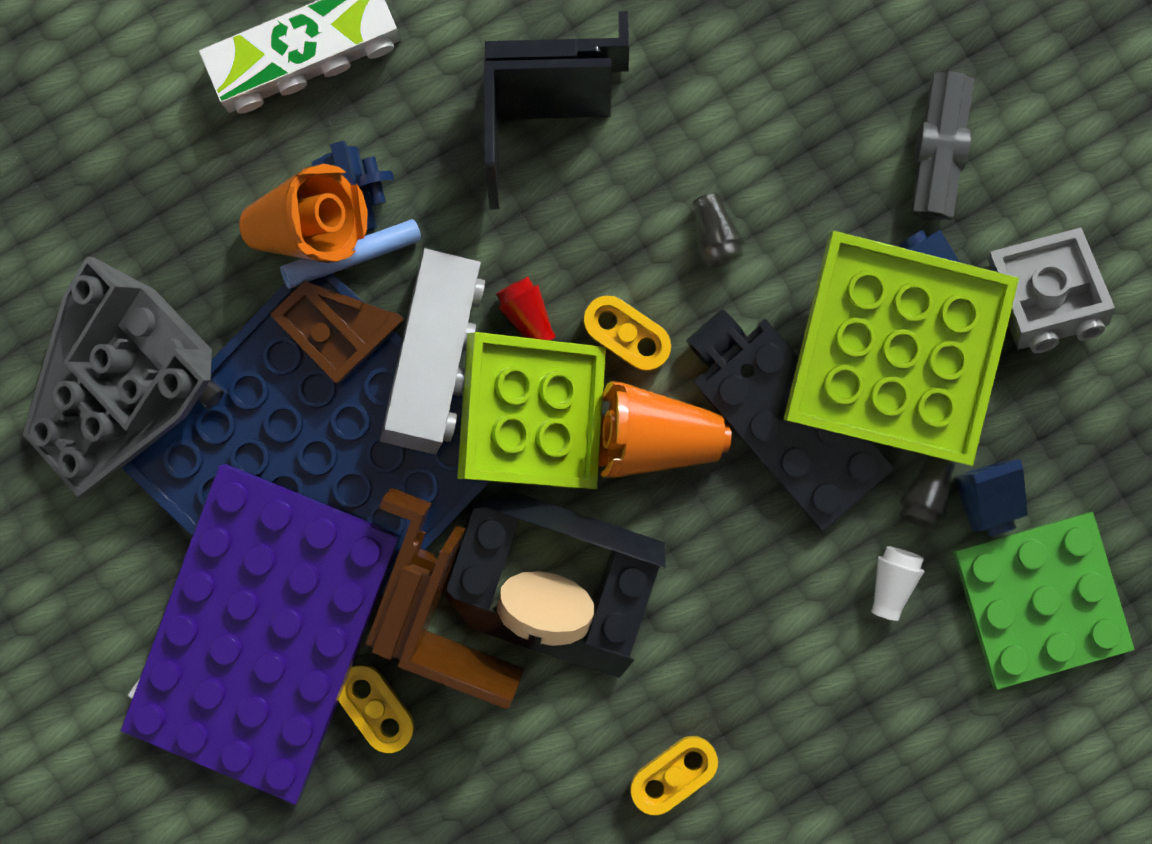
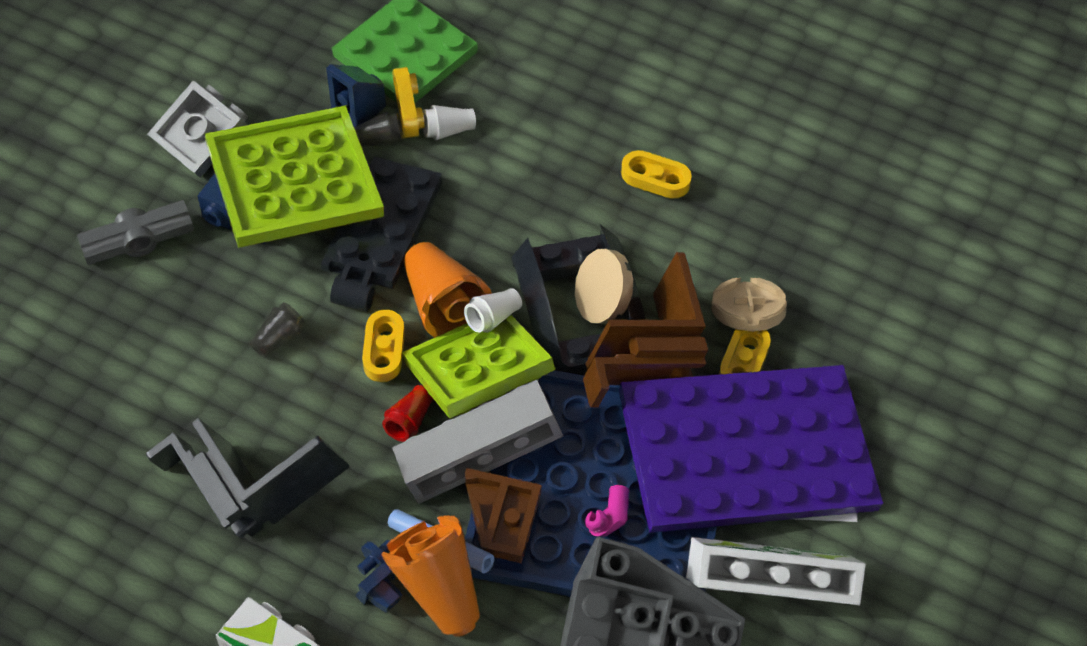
camera: 125 degrees left, 30 degrees down
none -> yellow plate [393,67,425,138]
none -> white cone [464,288,522,332]
none -> dark pink arm [585,485,629,537]
none -> white brick [686,537,865,605]
none -> tan tile [712,277,787,331]

